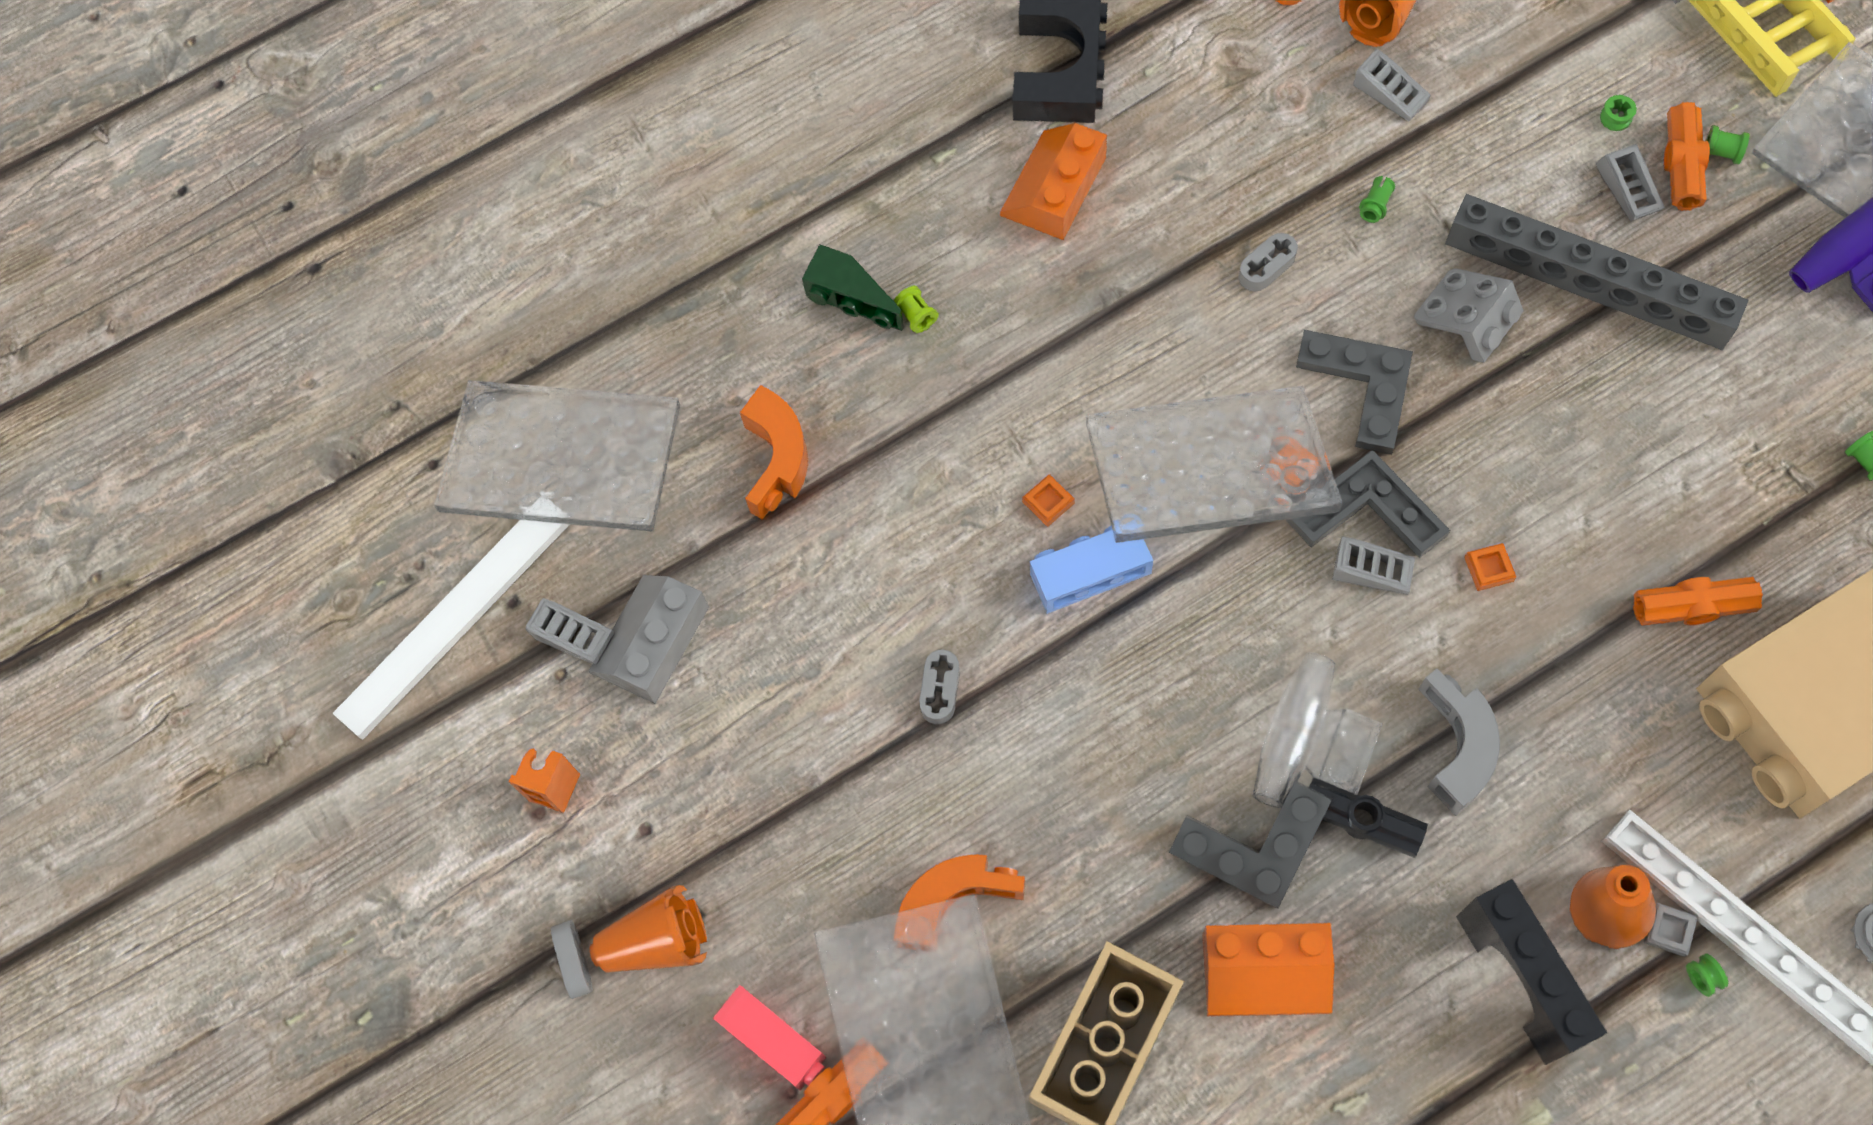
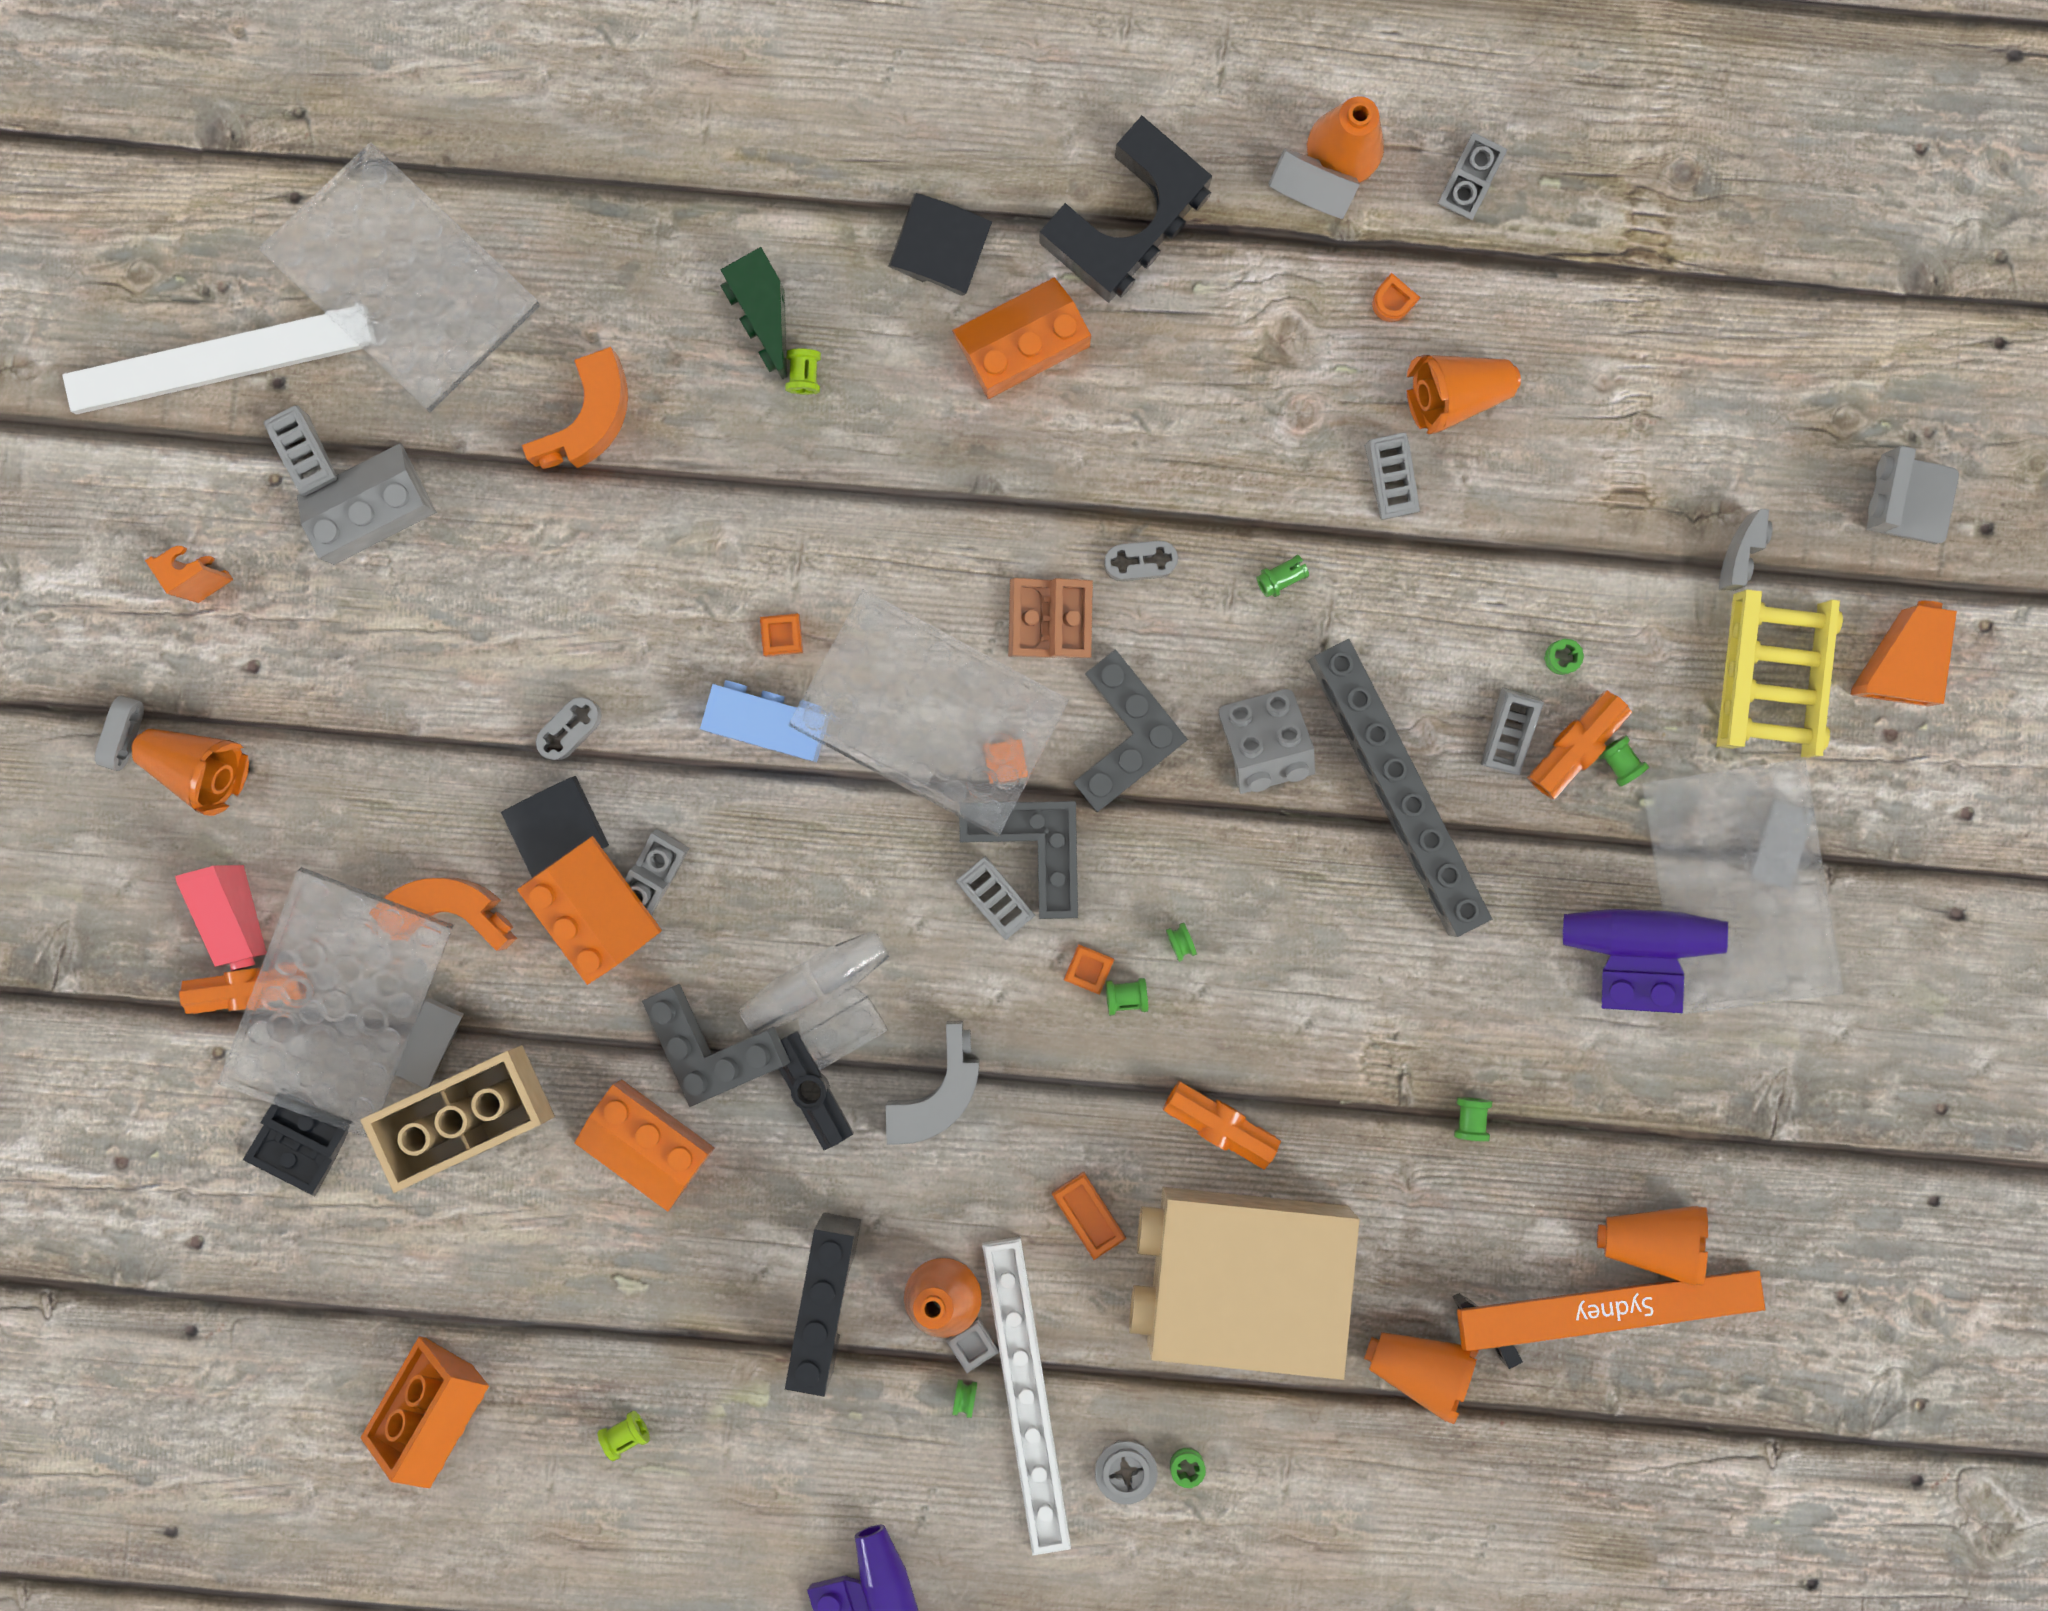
camera: 30 degrees right, 20 degrees up
none -> light grey slope [392,997,464,1089]
none -> black slope [501,776,609,877]
none -> orange slope [517,836,662,985]
none -> light grey slope [625,829,690,915]
none -> black slope [888,193,992,296]
none -> nougat slope [1008,578,1093,658]
none -> orange tile [1052,1172,1126,1260]
none -> bright green bush [1106,978,1148,1016]
none -> bright green bush [1166,922,1197,962]

